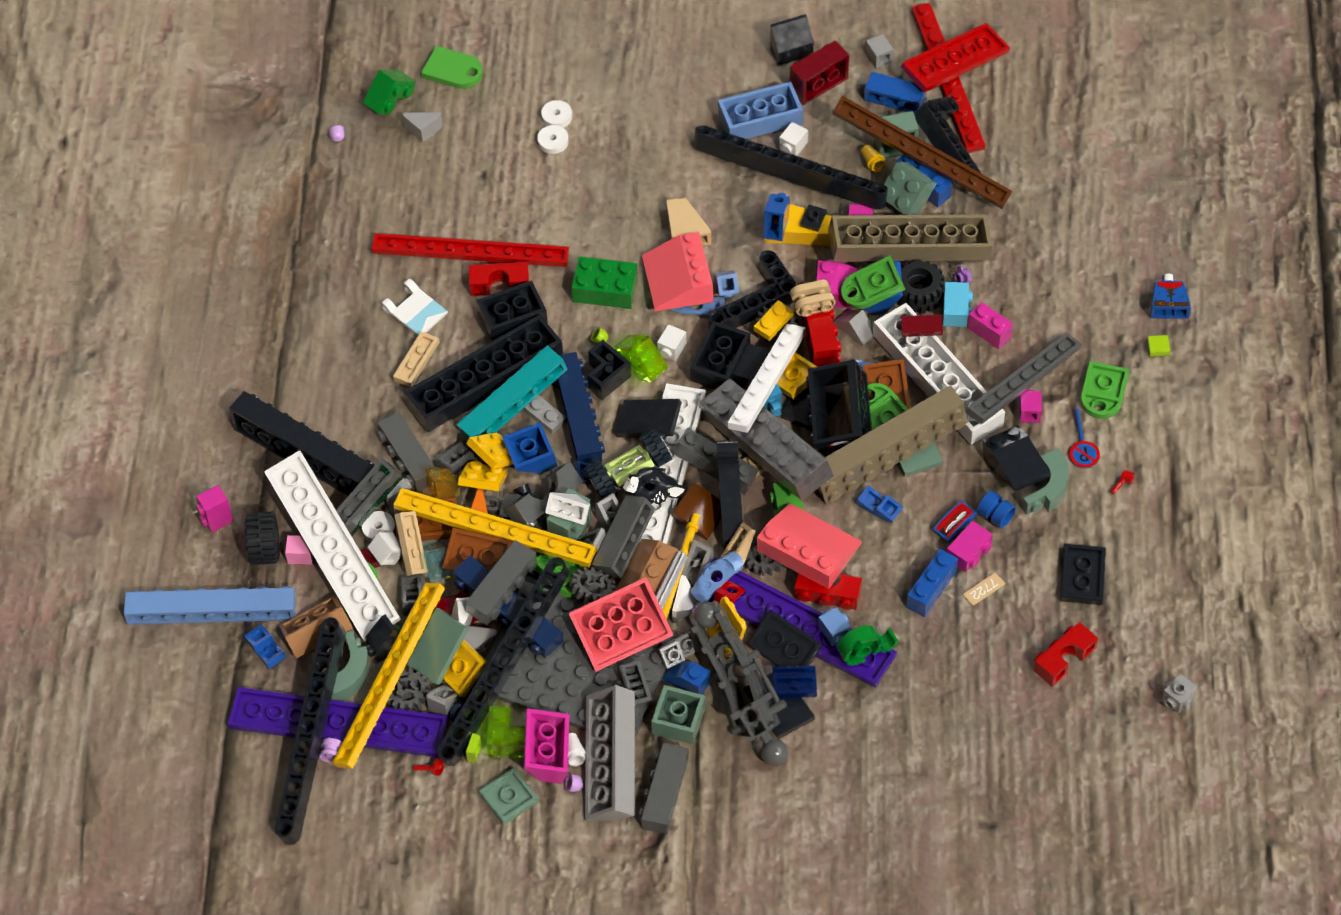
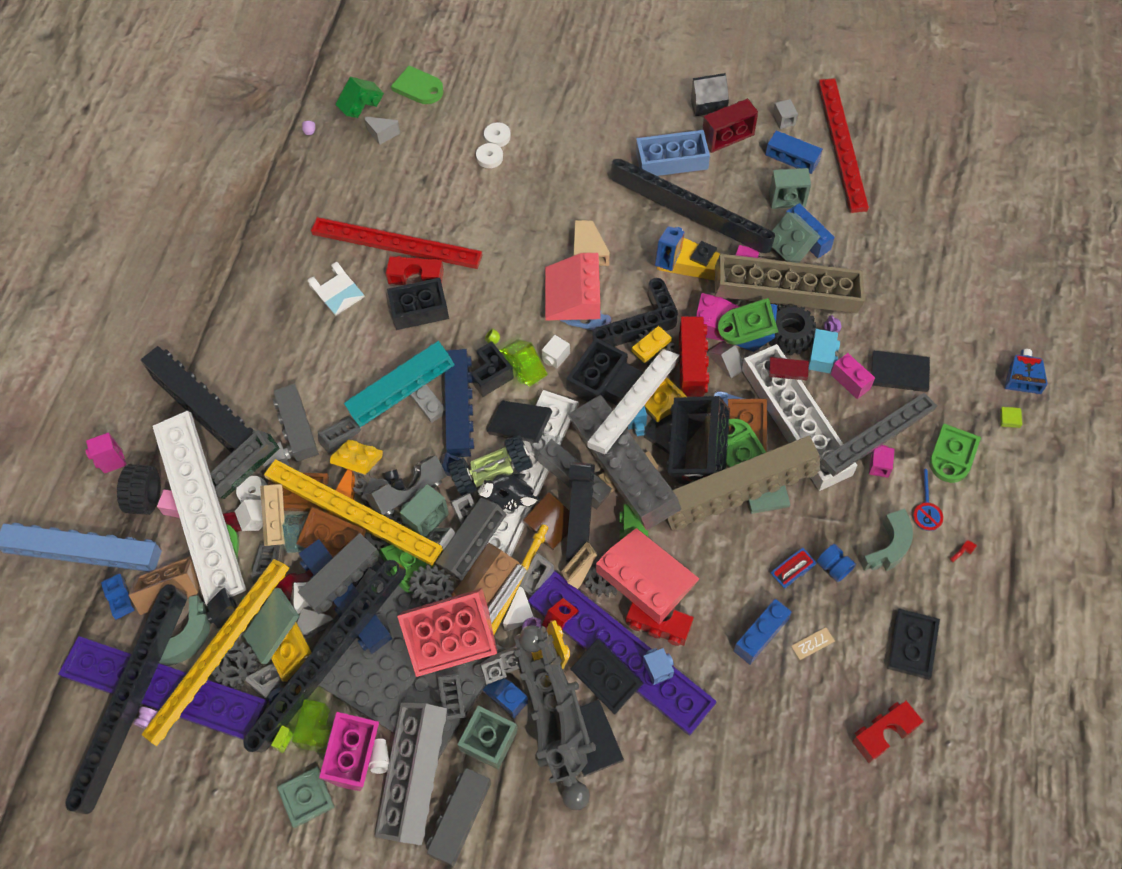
camera: 10 degrees right, 5 degrees up
tan plate [393,331,440,387] -> none
black brick [404,315,563,433] -> none
red hand [413,759,445,776] -> none
clear yellow slope [426,467,461,499] -> none
yellow plate [466,432,514,469] -> none
blue slope [502,422,558,474] -> none
white slope [545,492,590,525] -> none
lavender hinge [565,774,583,792] -> none
green brick [572,256,638,309] -> none
medium blue piece [691,551,744,603] -> none
medium blue brick [713,270,739,298] -> none
clear blue plate [772,666,817,698] -> none
white brick [779,122,808,156] -> none
tan brick [790,280,836,317] -> none
reddish brown plate [832,96,1012,209] -> none
green piece [836,625,899,666] -> none
blue slope [855,485,903,523] -> none
yellow cone [861,145,886,172] -> none
red plate [900,23,1010,93] -> none
black beam [914,97,981,189] -> none
dark pink brick [947,521,993,573] -> none
black slope [982,425,1051,492] -> none
light grey brick [1162,674,1197,714] -> none
none -> black tile [871,350,930,392]

